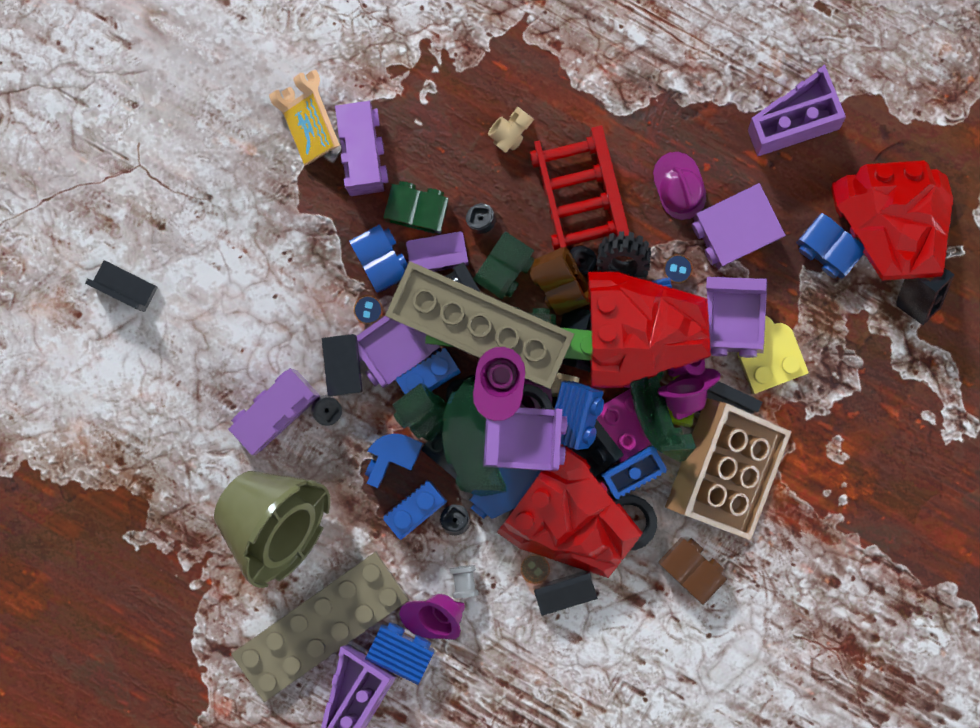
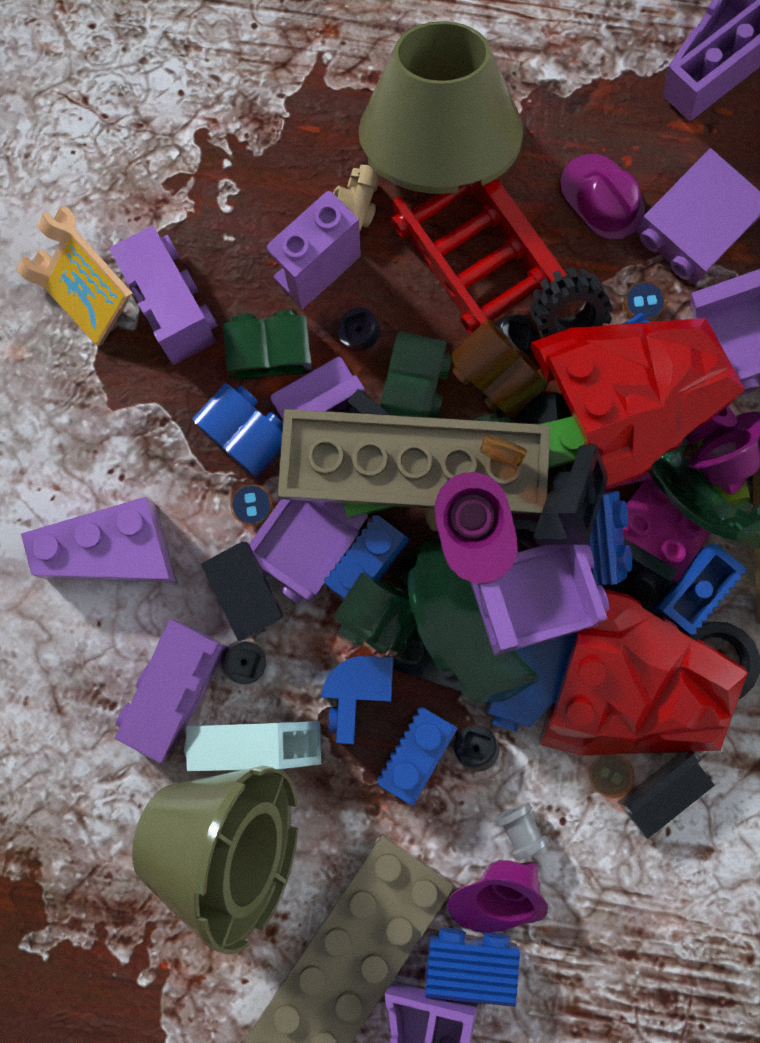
camera: 20 degrees left, 5 degrees down
none -> medium lavender wedge [21,497,178,583]
none -> light aqua slope [184,721,321,771]
none -> medium lavender panel [267,191,361,310]
none -> olive cone [359,21,523,194]
none -> clear orange tile [479,435,528,468]
none -> black panel [534,445,608,545]

